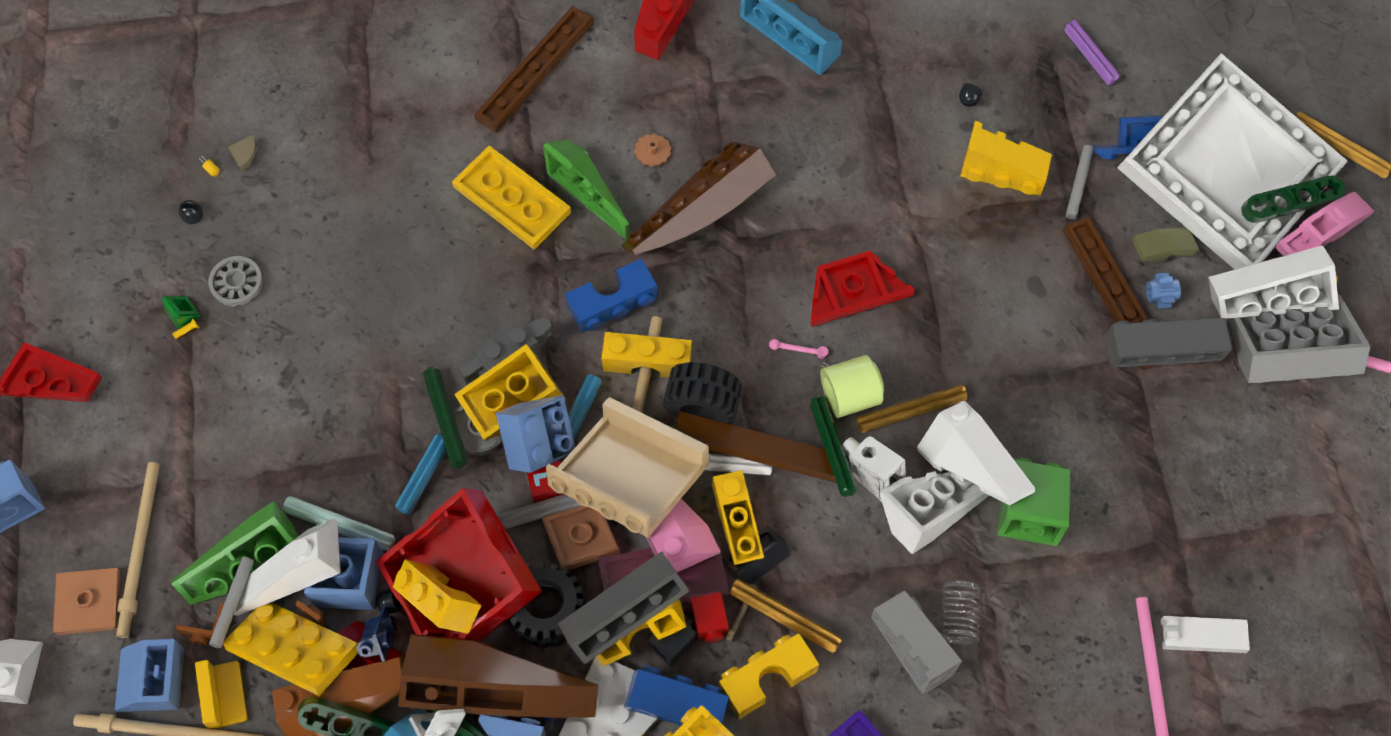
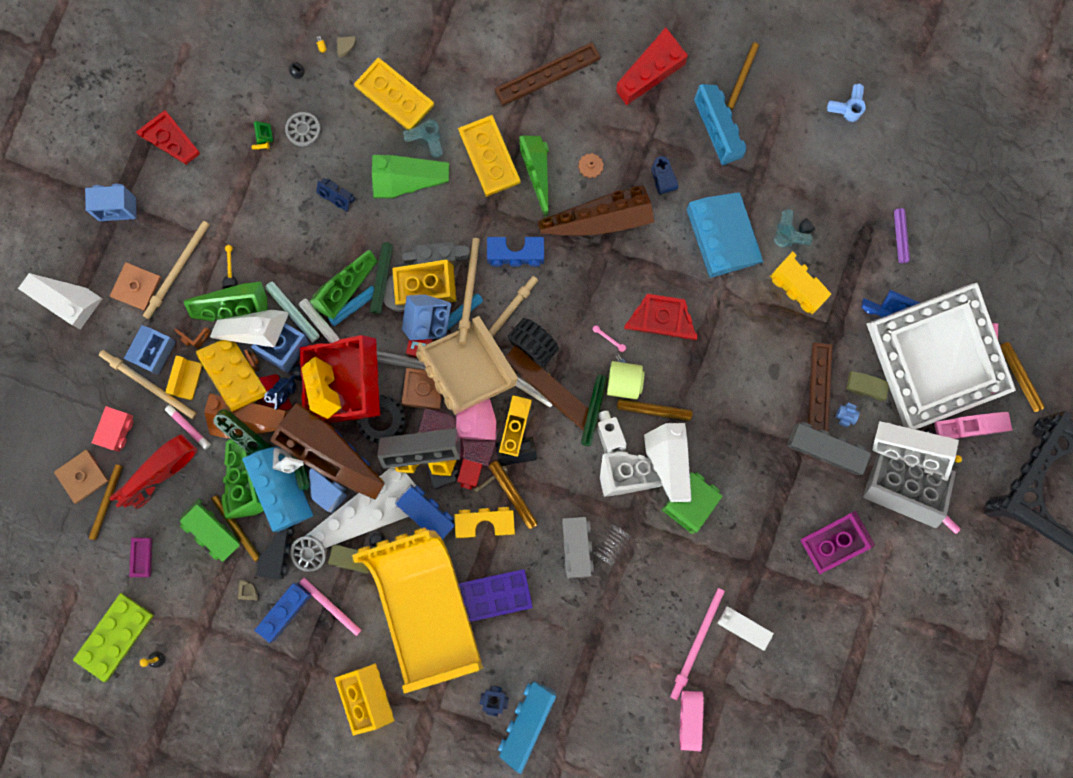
camera: 25 degrees right, 15 degrees up
light grey bar [209,557,254,648] -> none
yellow arch [601,332,692,378] -> none
light grey piece [1066,145,1093,220] -> none
dark green beam [1241,175,1345,223] -> none
none -> hinge [222,245,238,289]
none -> white axle [299,299,340,343]
none -> bright green wedge [309,250,378,320]
none -> dark blue hinge [316,178,355,212]
none -> yellow plate [354,57,434,132]
none -> bright green wedge [372,155,449,198]
none -> clear light blue axle [403,119,443,157]
none -> tan bar [458,238,480,345]
none -> dark blue piece [651,156,678,195]
none -> dark azure slope [686,192,764,278]
none -> clear light blue axle [774,209,813,247]
none -> magenta slope [800,510,875,574]

